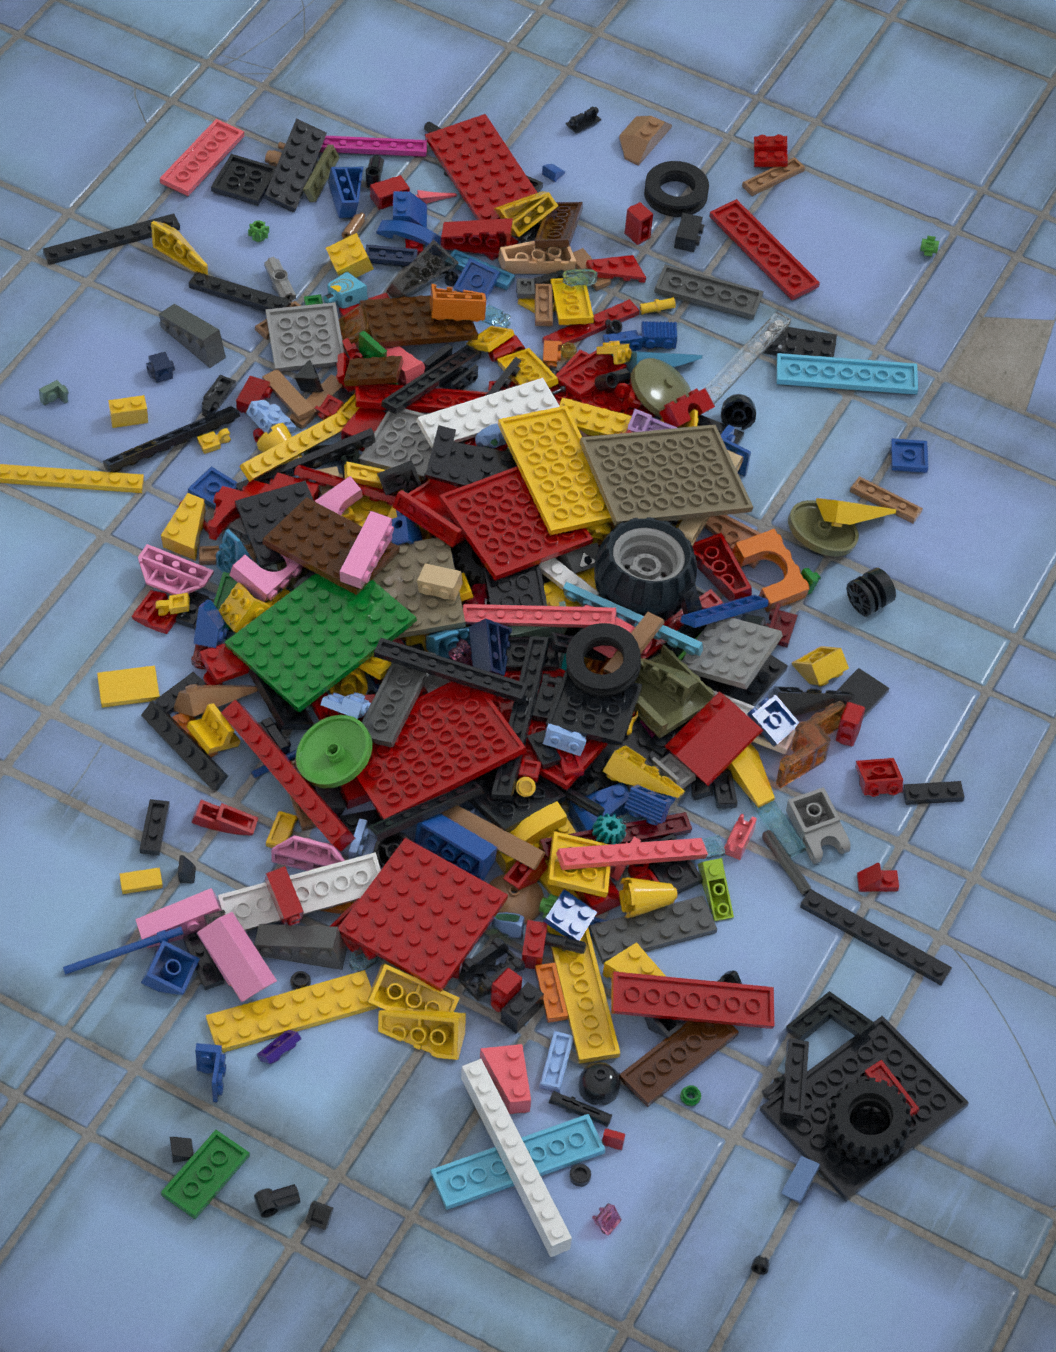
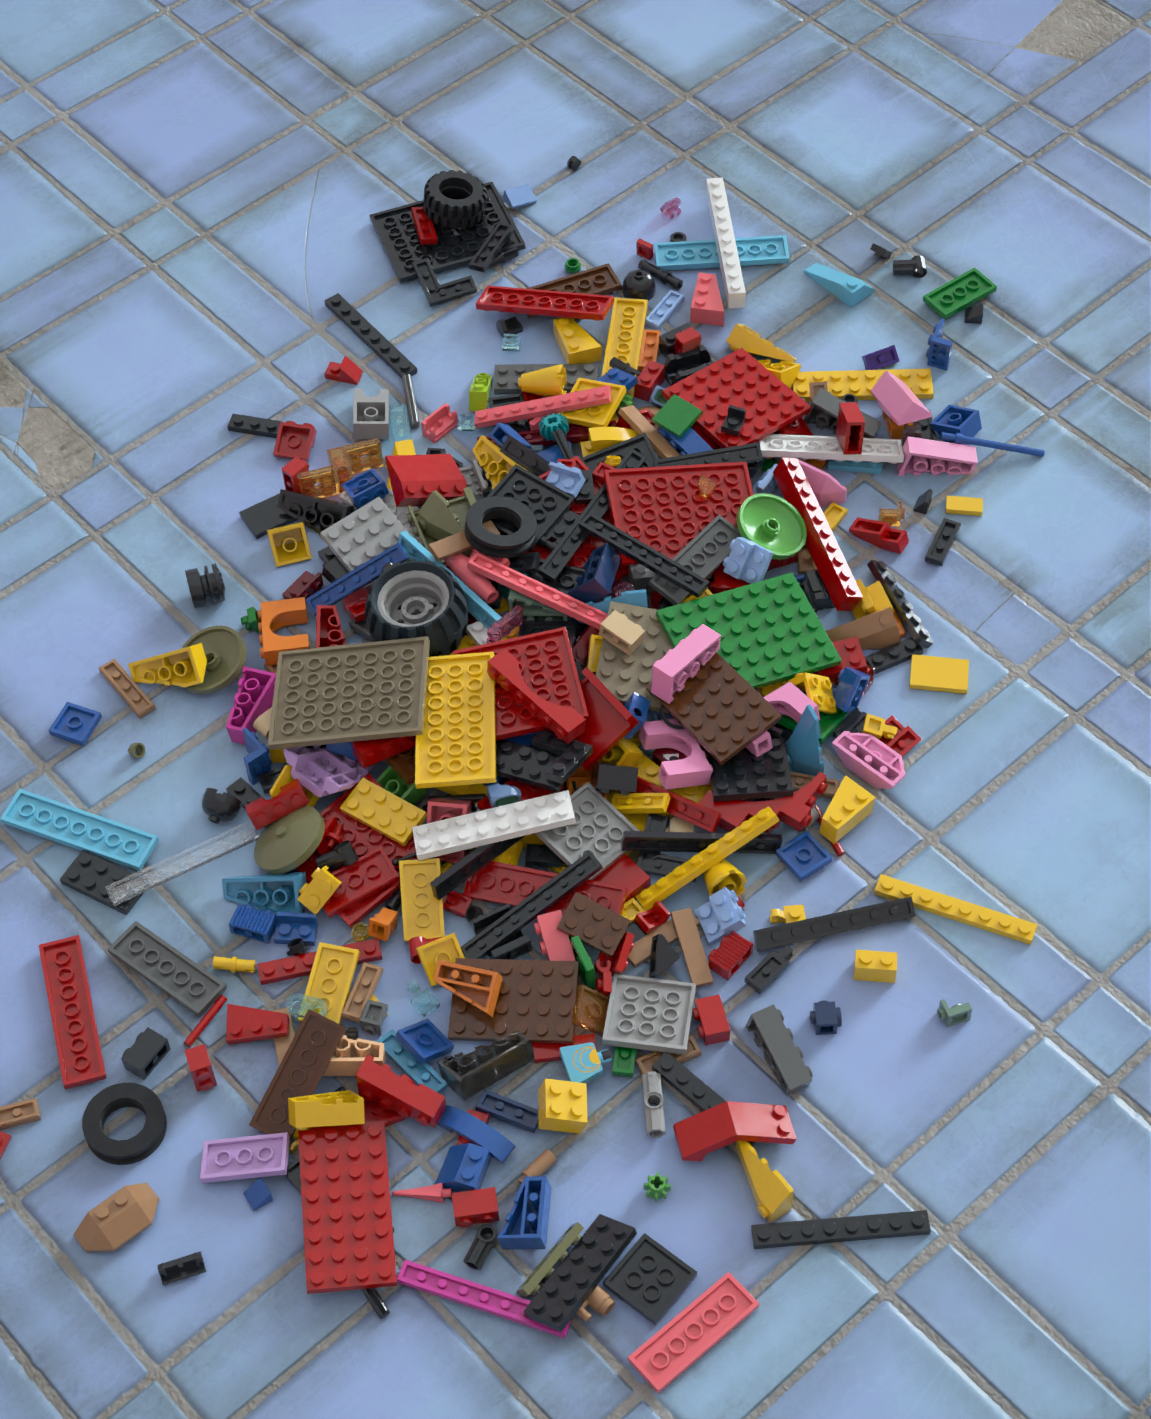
camera: 155 degrees left, 0 degrees up
none -> olive hinge [128,743,145,758]
none -> red bar [183,995,228,1048]
none -> lavender plate [200,1132,290,1183]
none -> dark pink wedge [226,666,276,745]
none -> black hinge [466,905,483,922]
none -> clear pink plate [486,605,524,644]
none -> red arch [487,649,586,744]
none -> black plate [500,436,551,477]
none -> clear light blue plate [502,333,521,351]
none -> green tile [652,394,703,439]
none -> red windscreen [673,1101,796,1162]
none -> red brick [692,994,730,1046]
none -> clear orange tile [698,474,717,499]
none -> black bracket [721,405,746,436]
none -> medium azure wedge [804,263,875,308]
none -> medium nougat plate [809,381,828,401]
none -> clear orange bracket [878,502,905,527]

